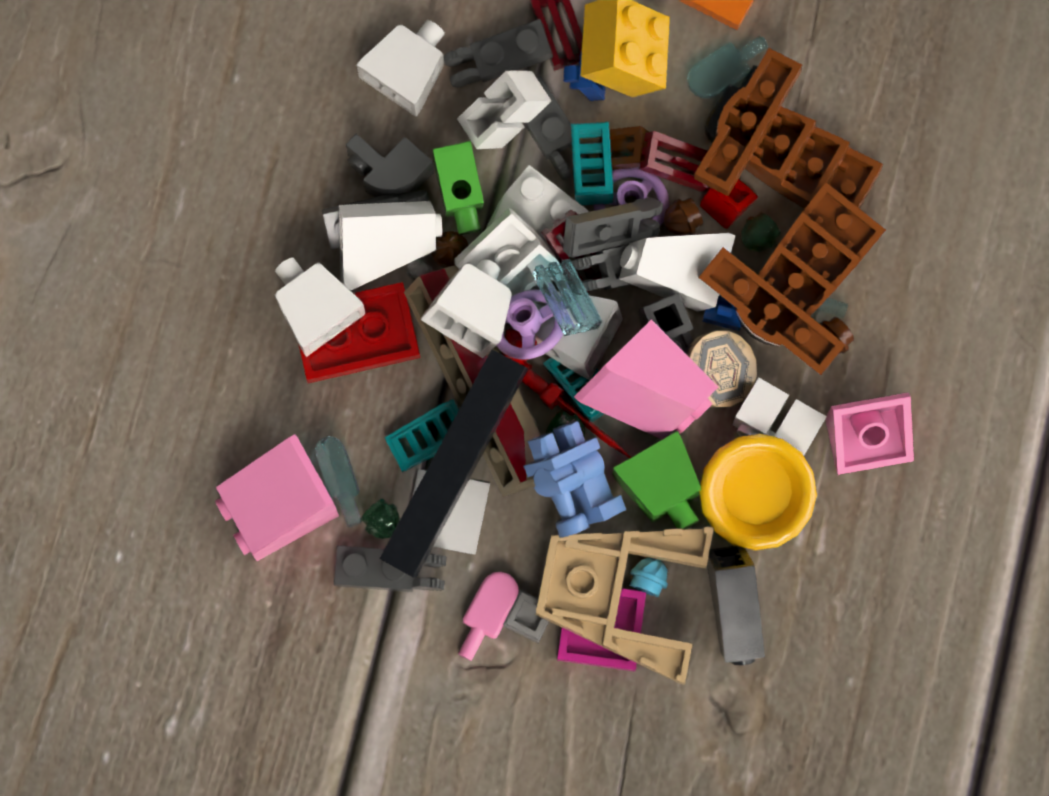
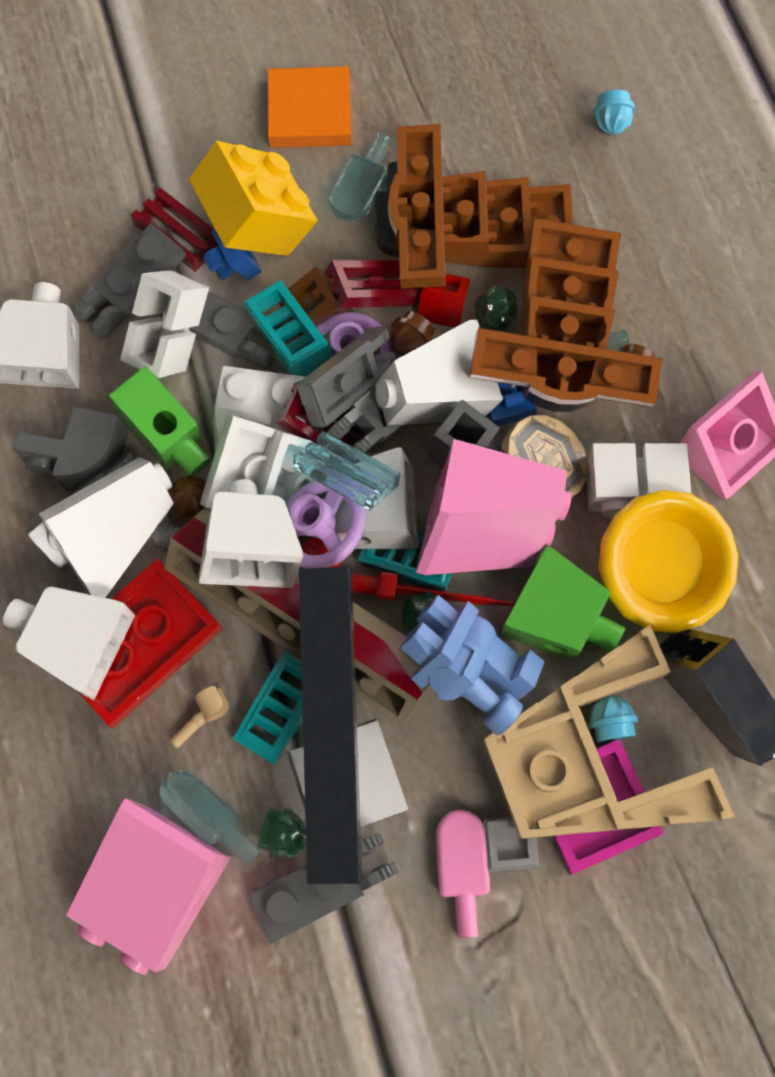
camera: 30 degrees left, 5 degrees down
none -> tan hand [170,686,229,748]
none -> medium azure plate [593,90,635,135]

